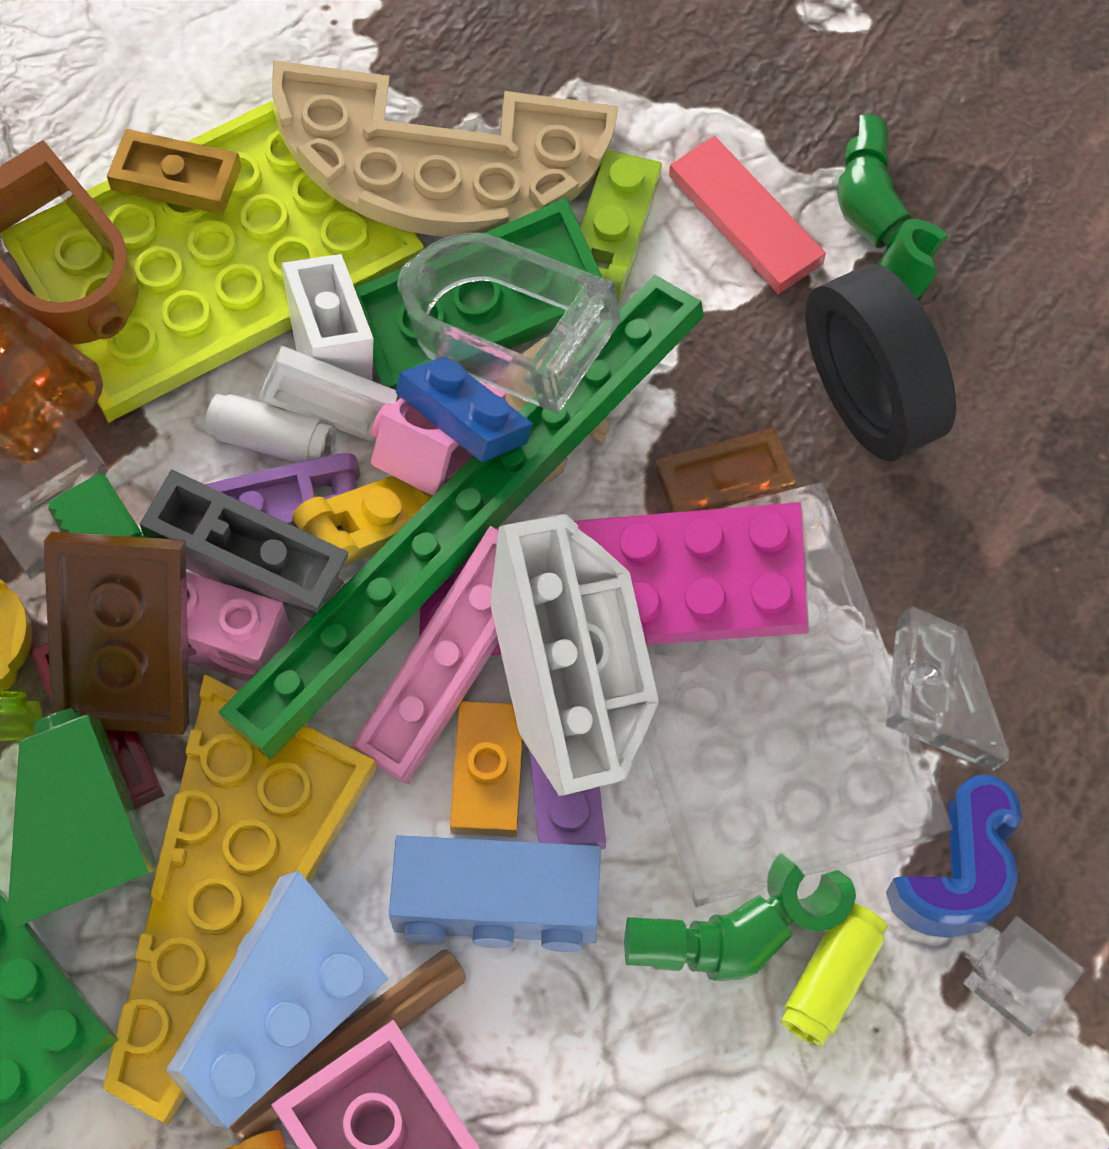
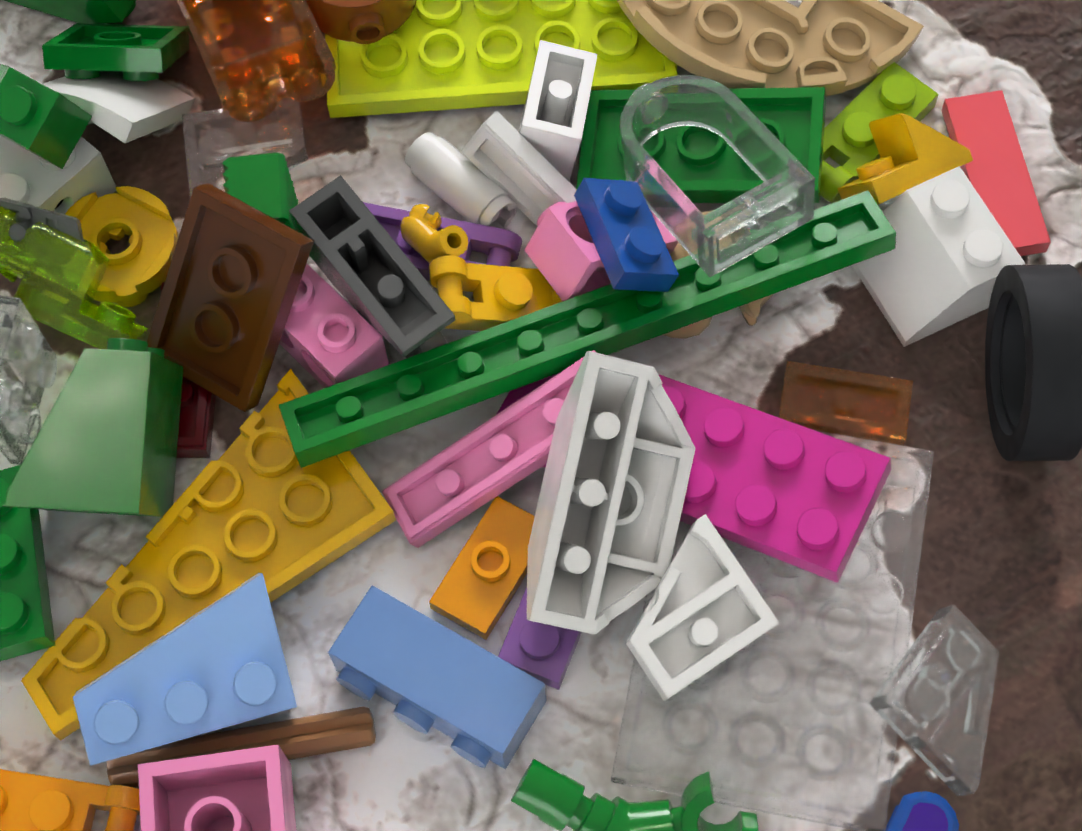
camera: 30 degrees right, 0 degrees up
none -> yellow arm [400,204,468,263]
none -> white wing [626,514,779,700]
none -> yellow slope [837,113,973,204]
none -> white slope [852,166,1025,347]

